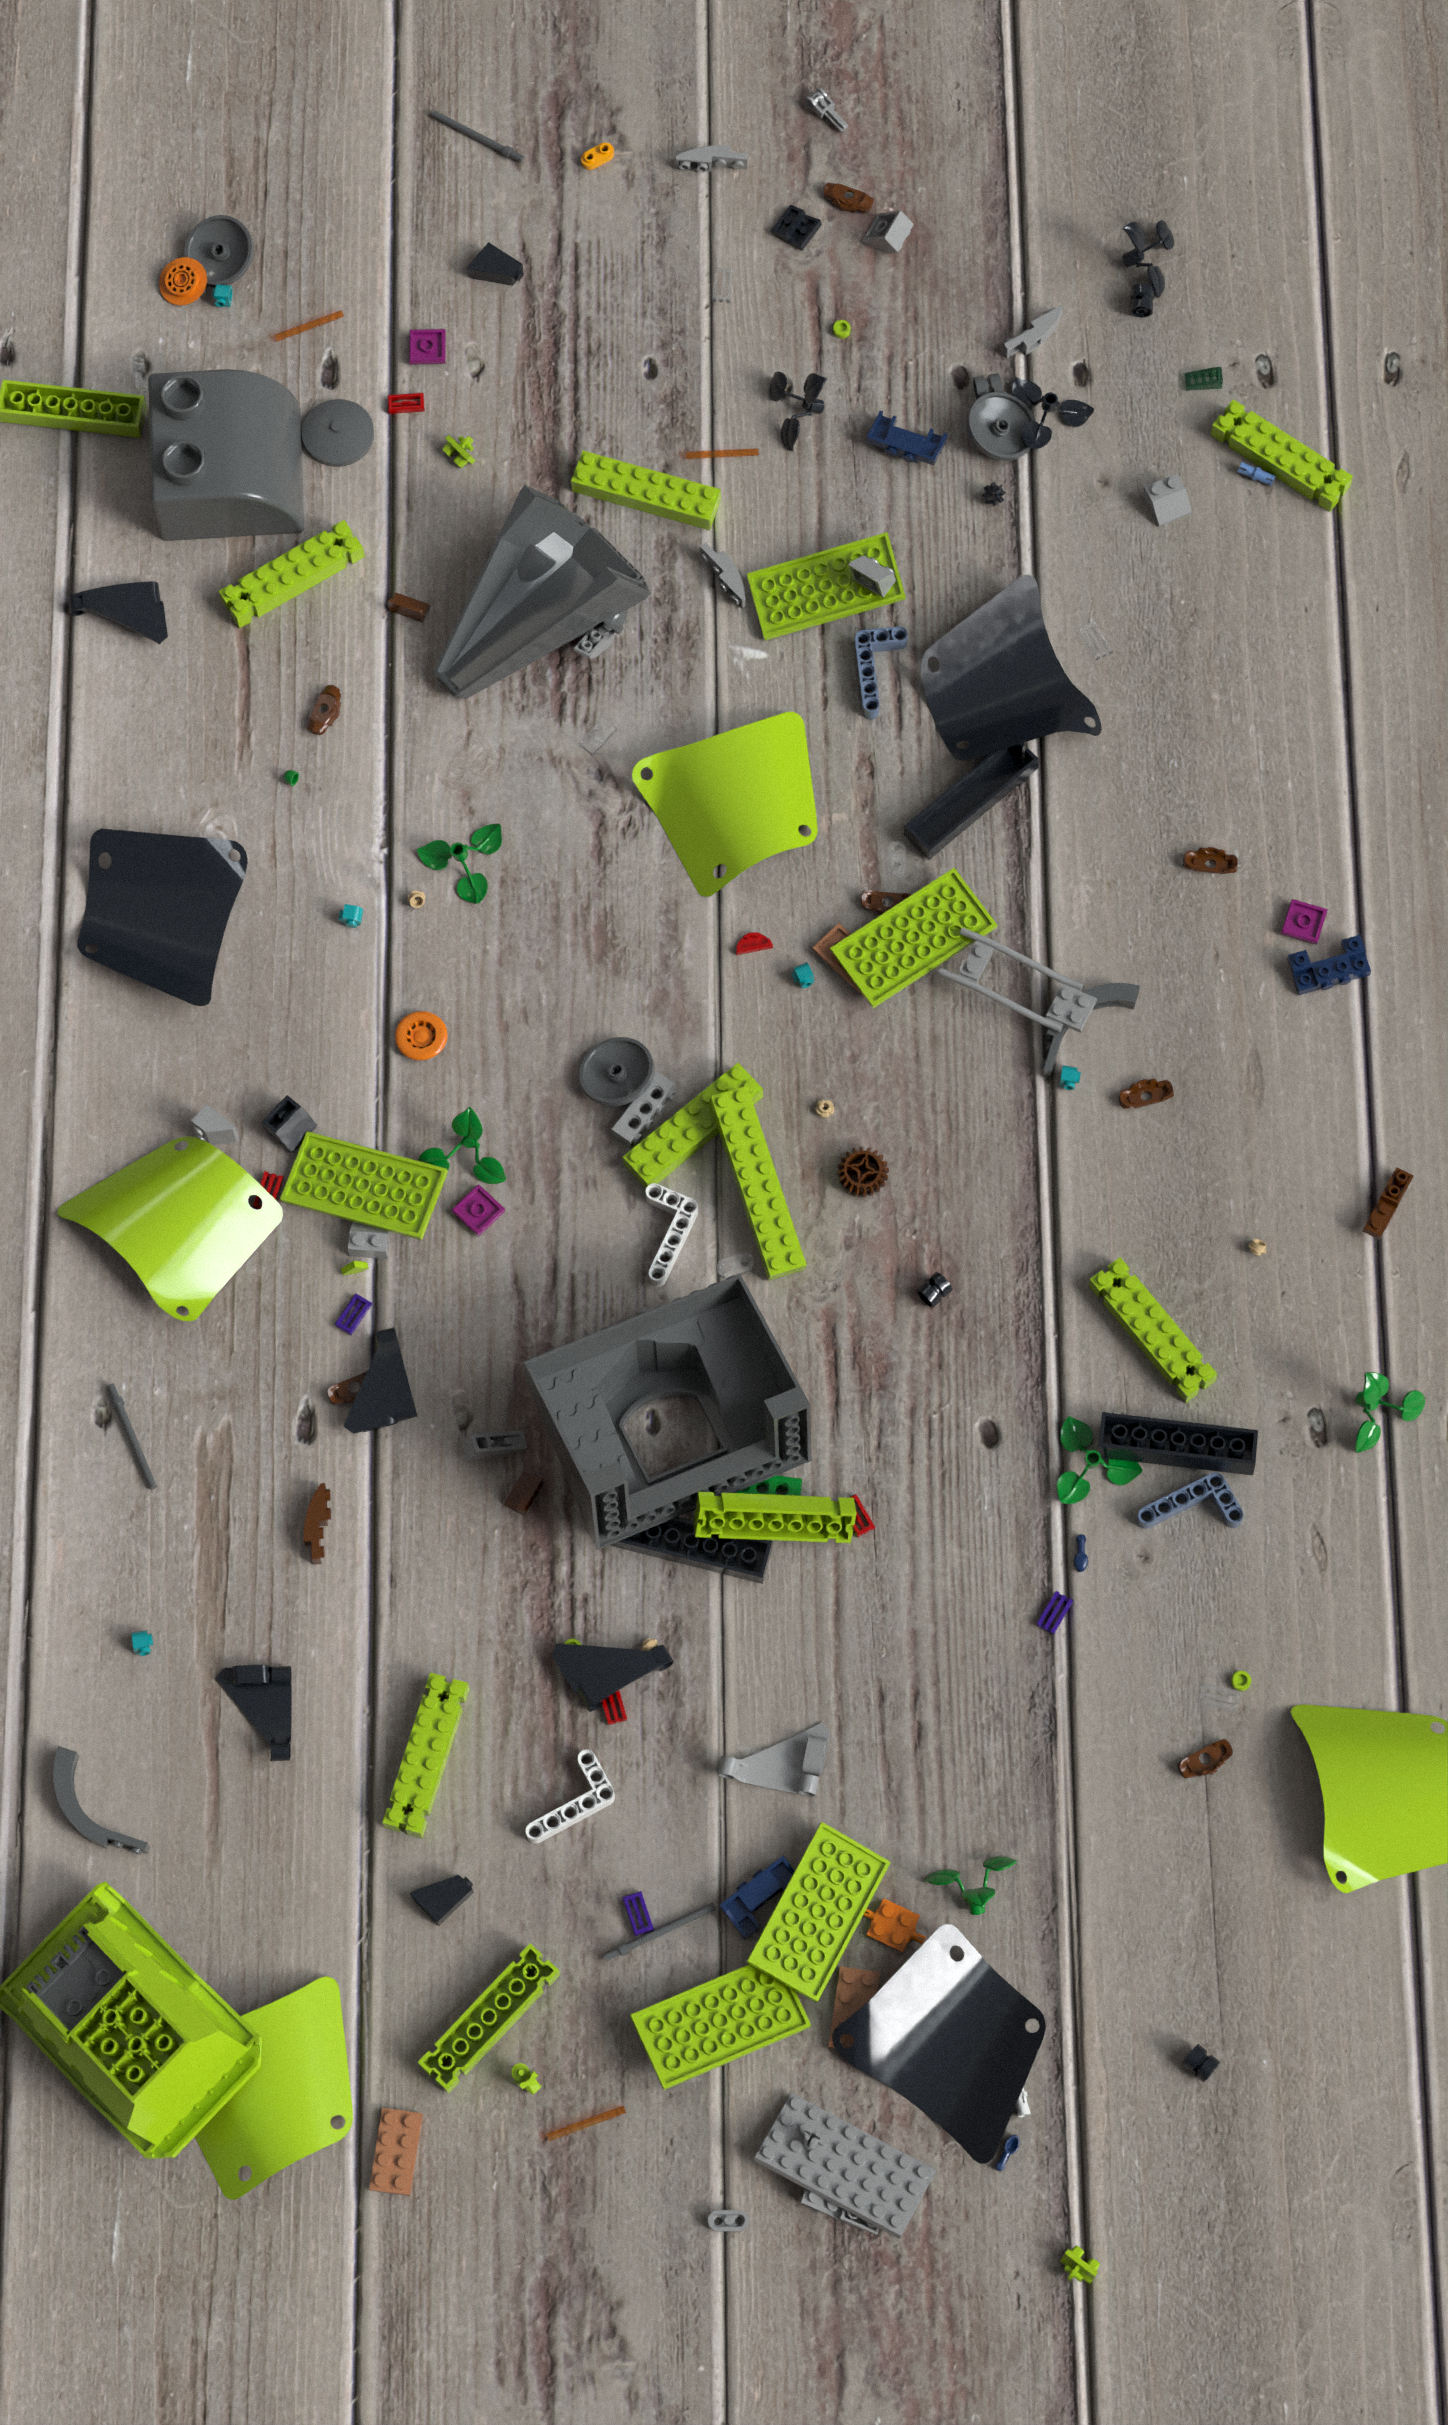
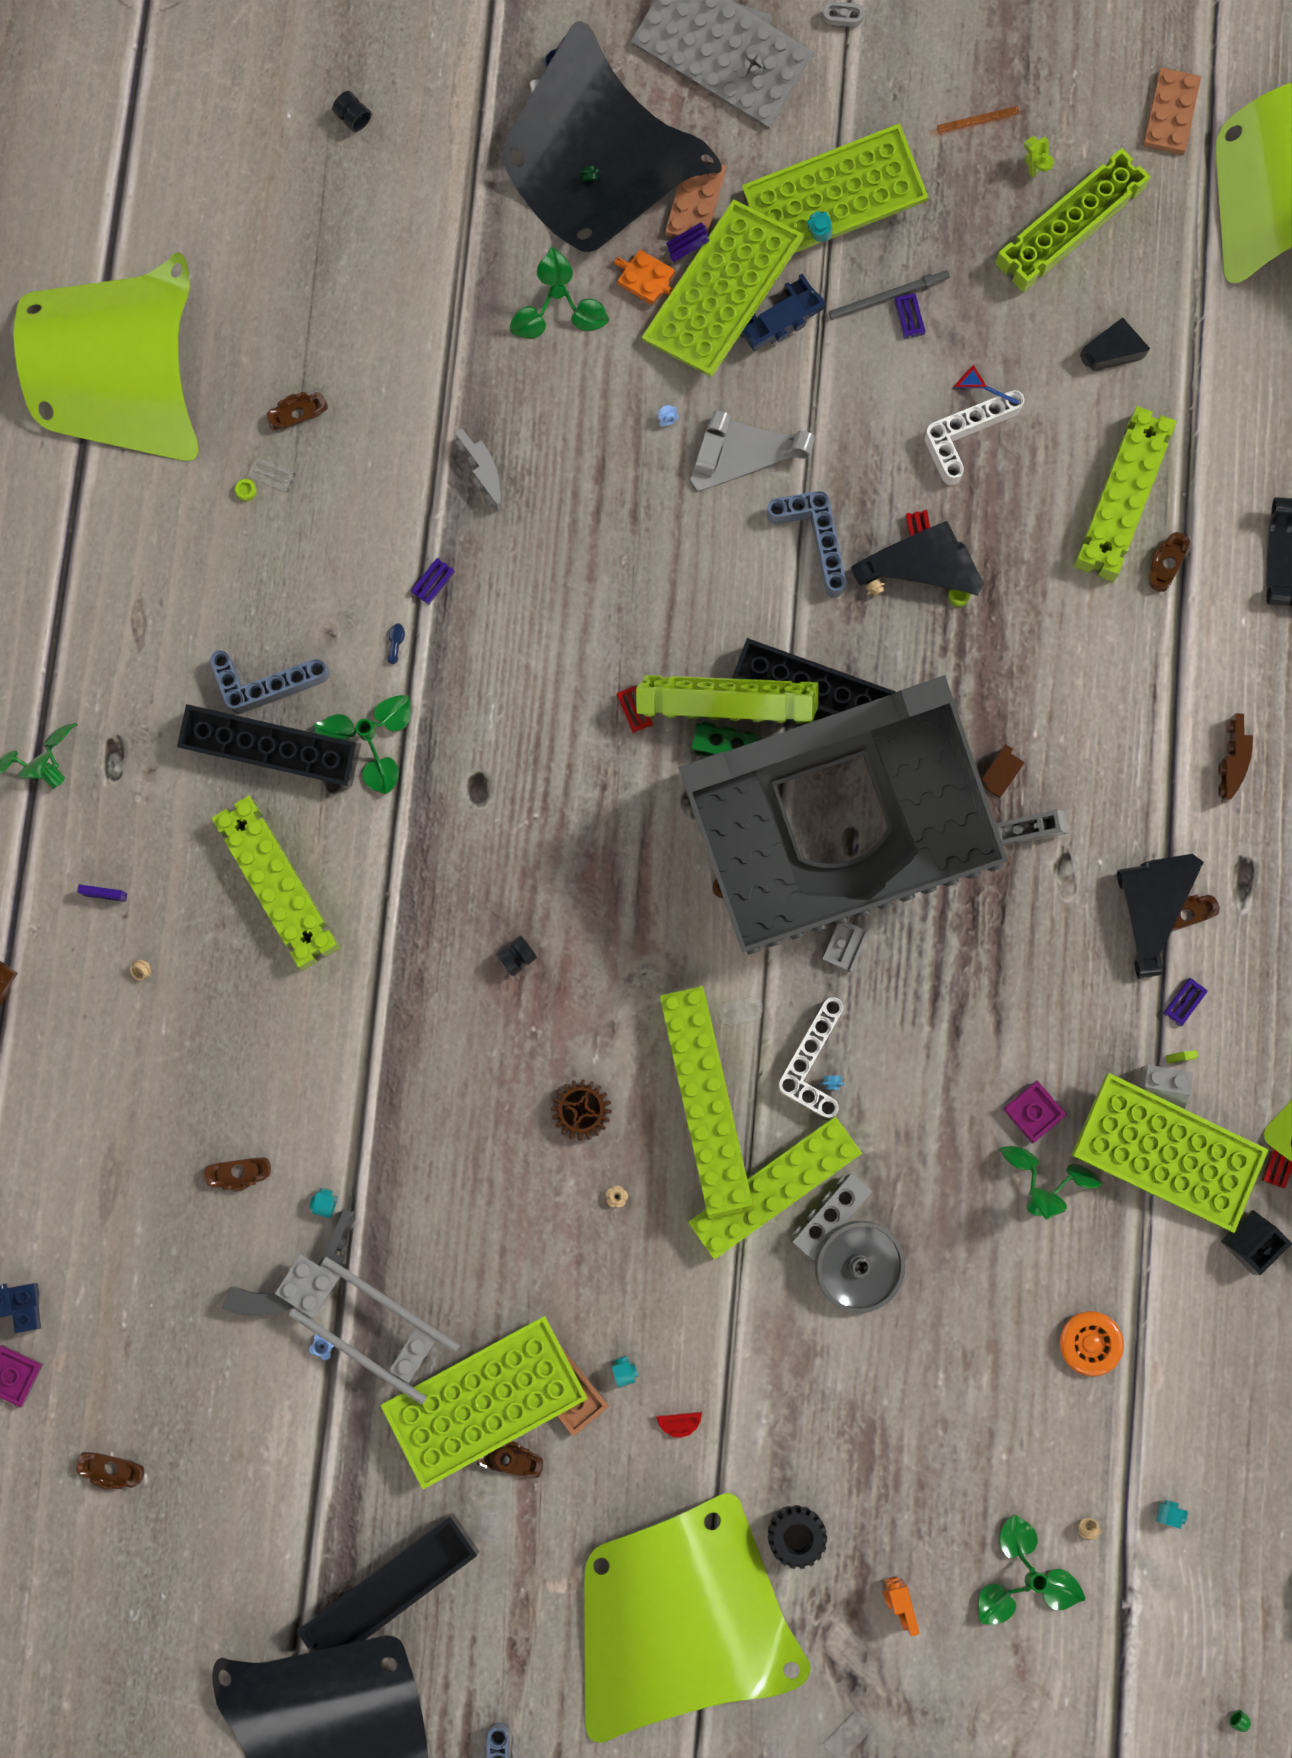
camera: 175 degrees left, 10 degrees up
none -> dark purple tile [77,884,128,902]
none -> light blue plate [309,1334,334,1360]
none -> light grey slope [455,429,502,511]
none -> reddish brown plate [493,1448,516,1472]
none -> dark green plate [579,166,600,182]
none -> light blue plate [657,405,679,427]
none -> dark purple tile [666,222,709,262]
none -> sand blue beam [767,491,846,597]
none -> black tyre [768,1505,827,1569]
none -> teal plate [807,211,833,242]
none -> dark azure plate [821,1076,844,1090]
none -> orange plate [882,1577,920,1637]
none -> piece [953,364,1019,404]
none -> reddish brown piece [1149,532,1190,592]

